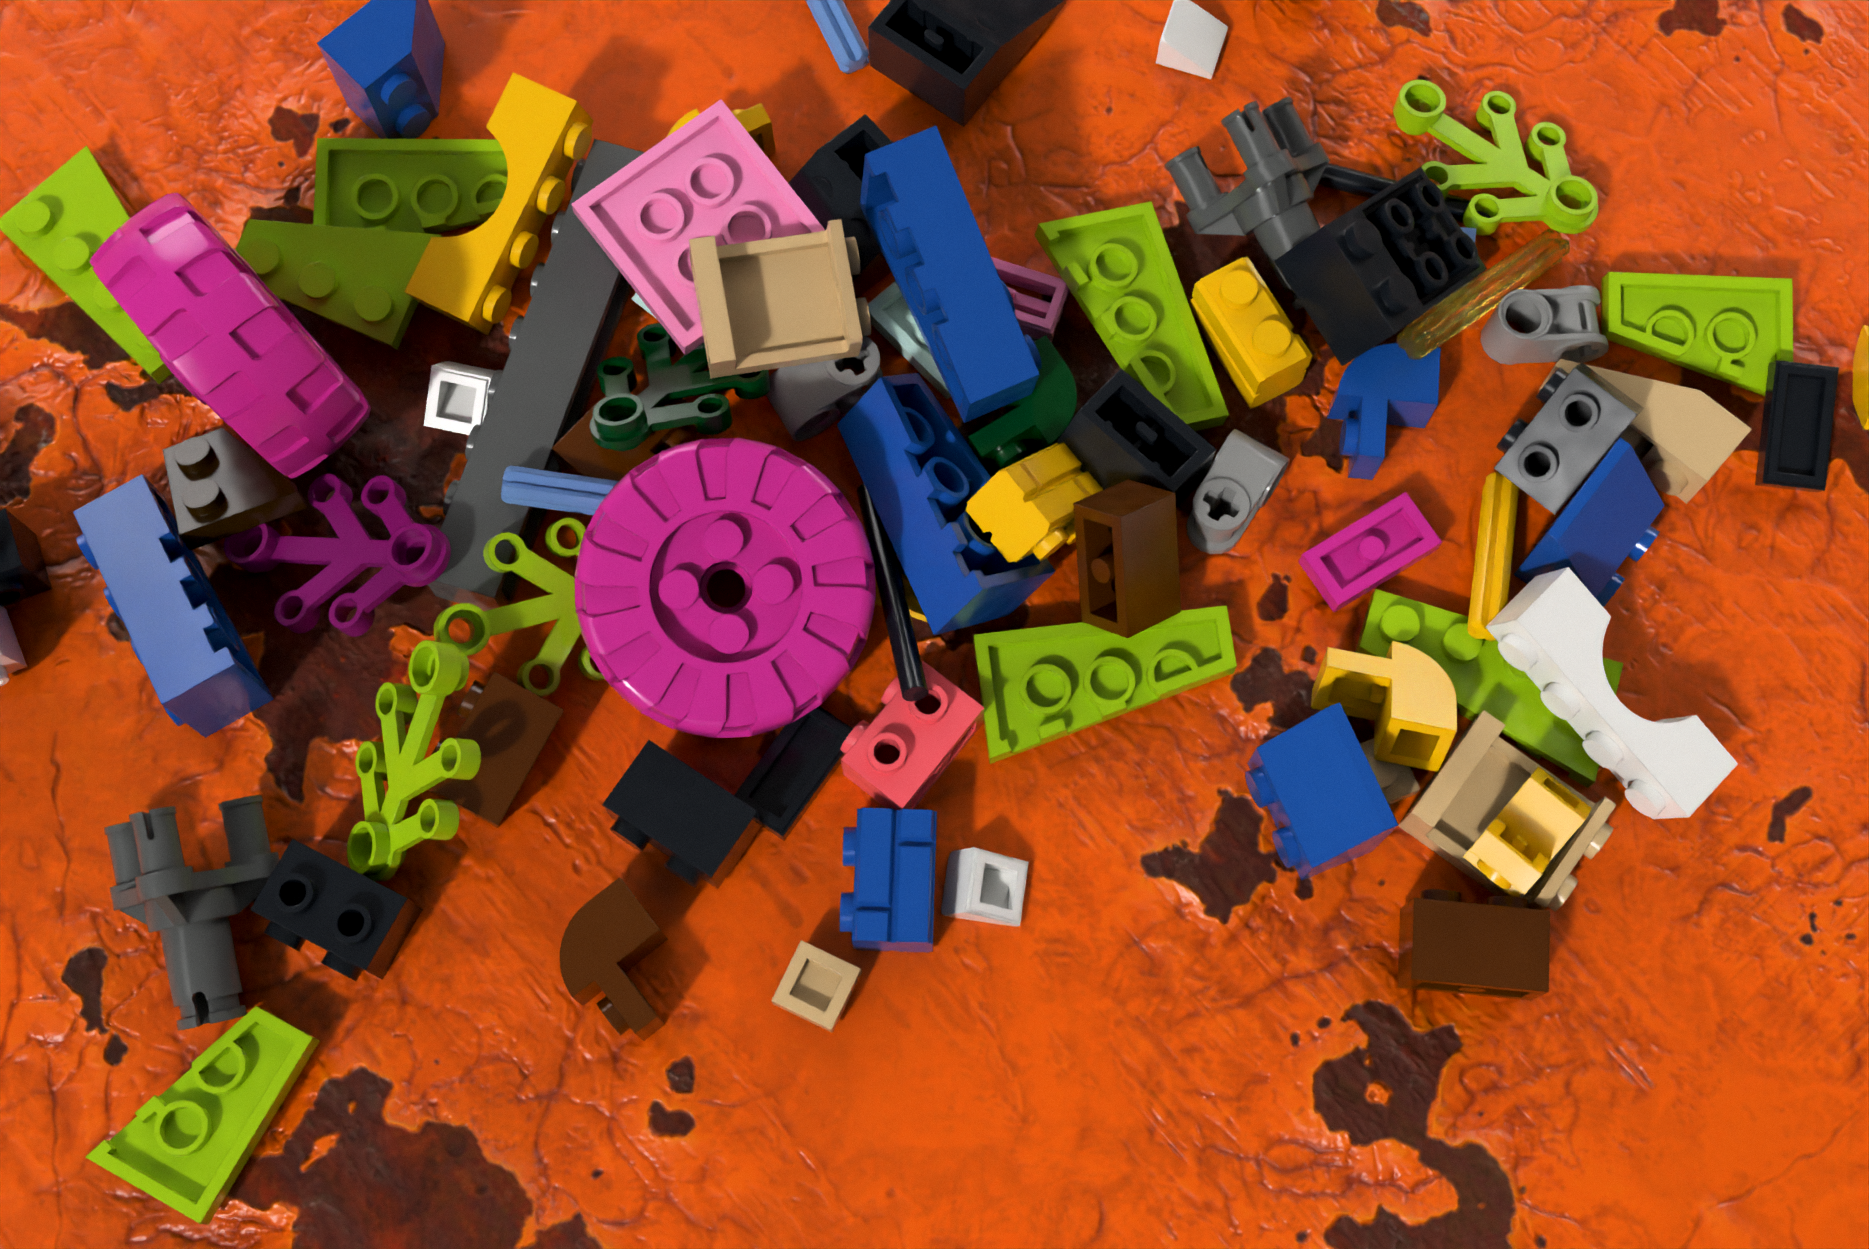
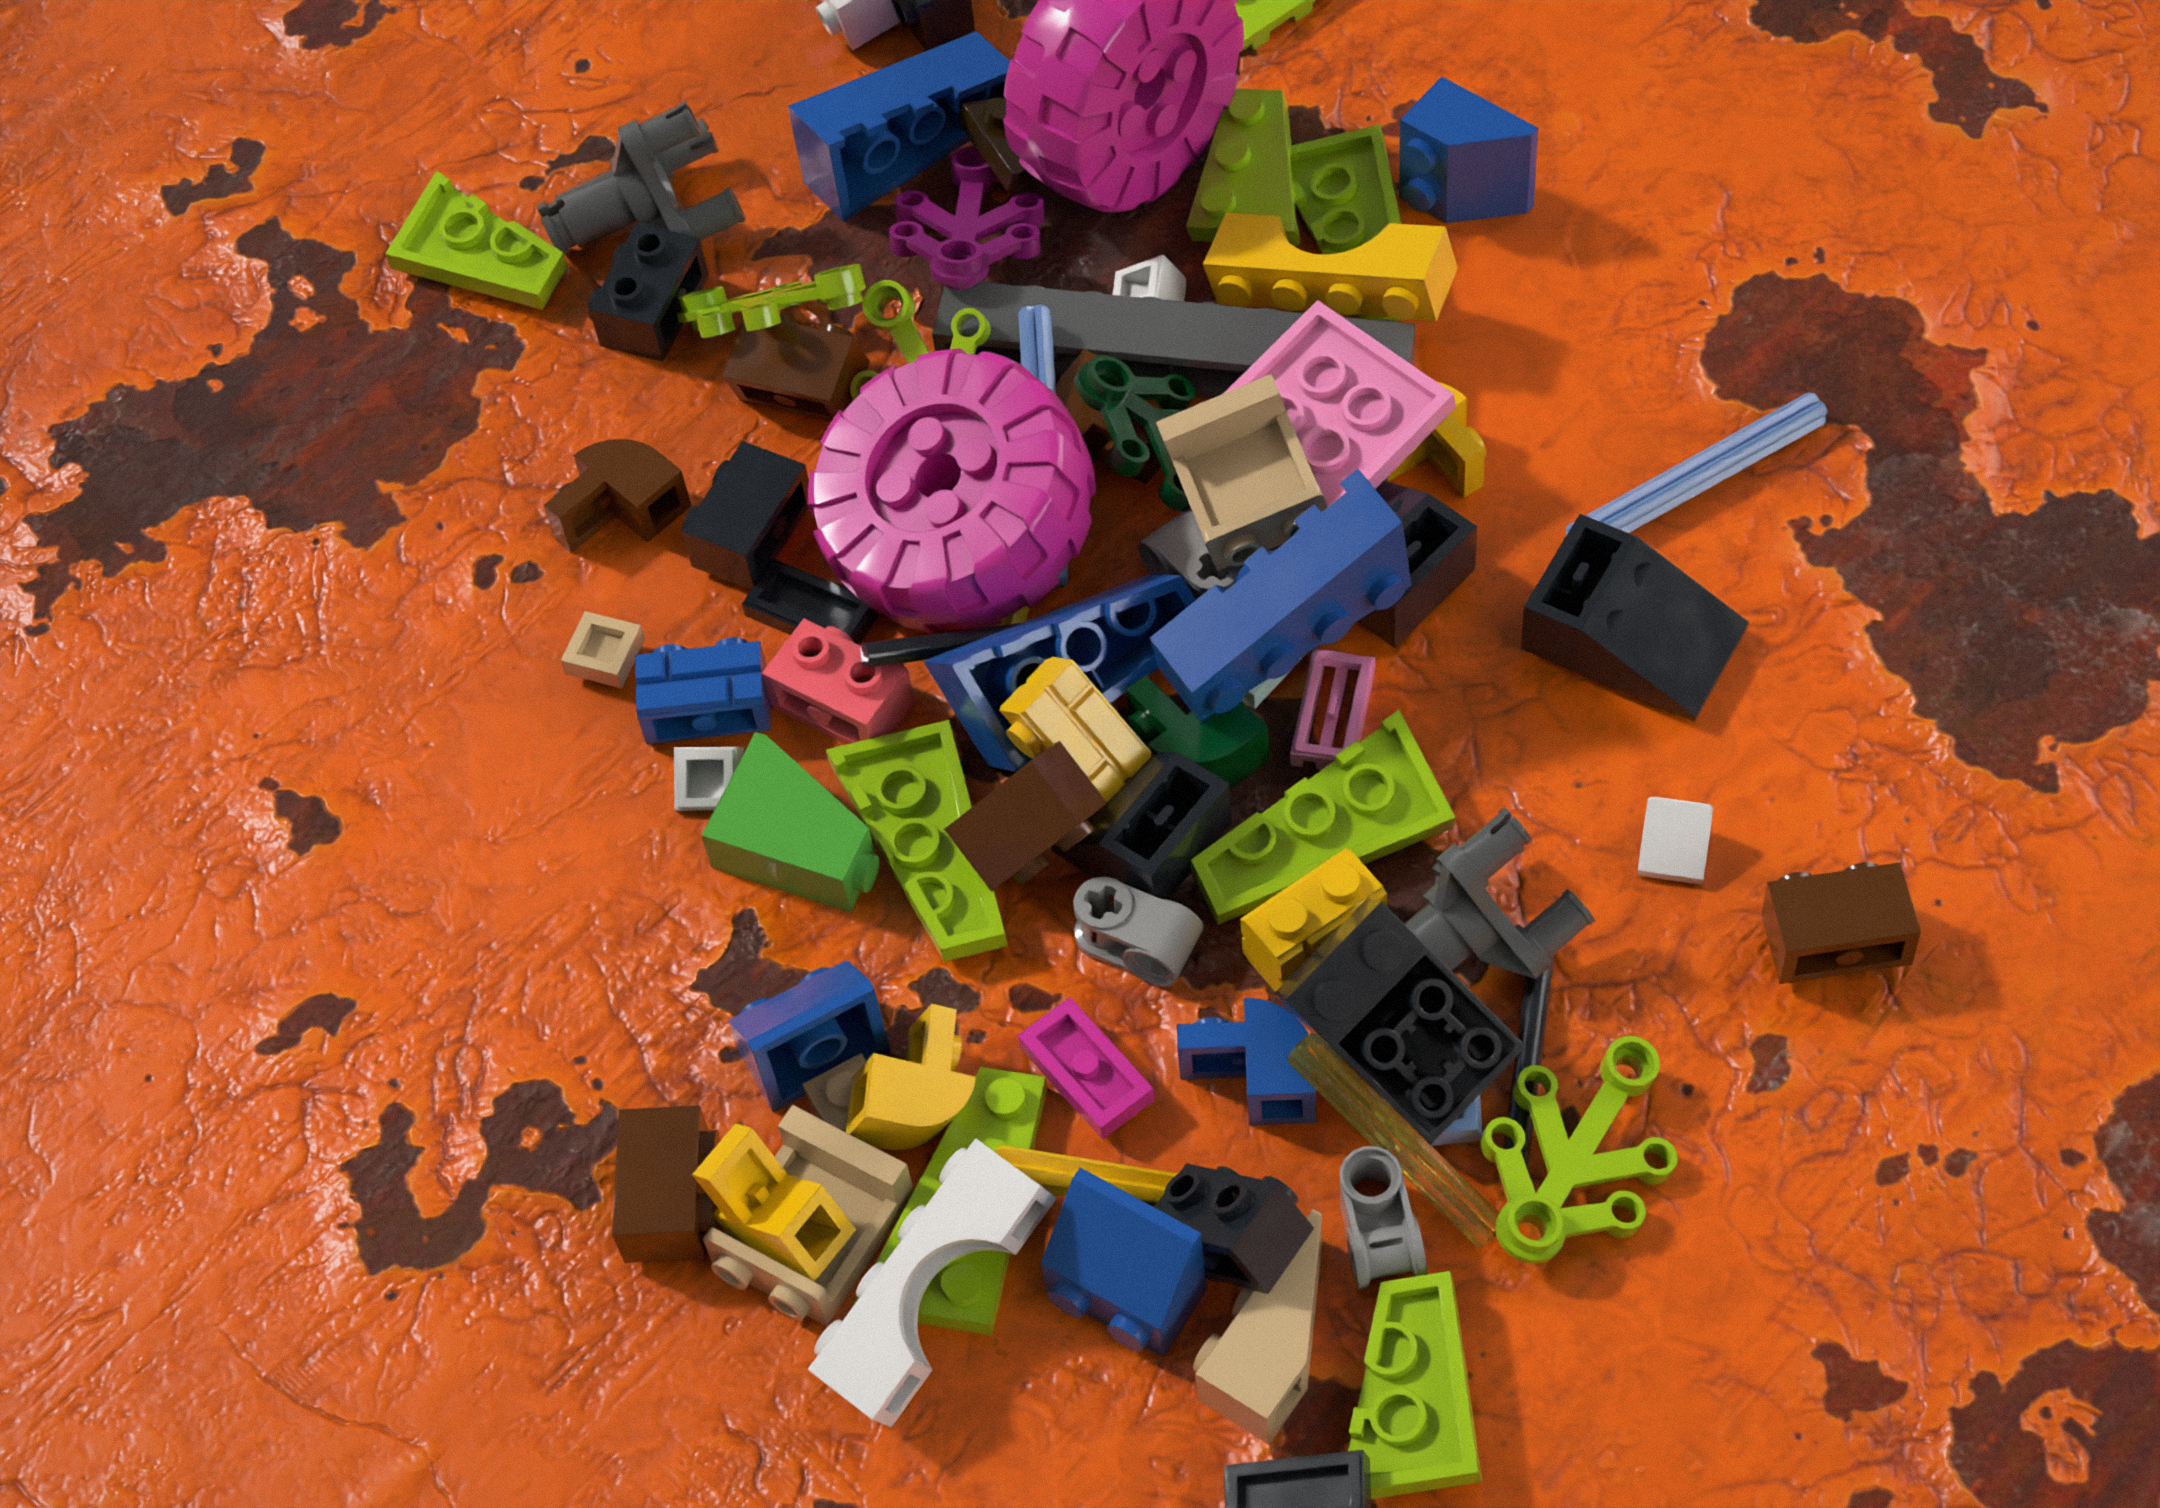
camera: 90 degrees right, 15 degrees down
none -> bright green slope [701,732,880,913]

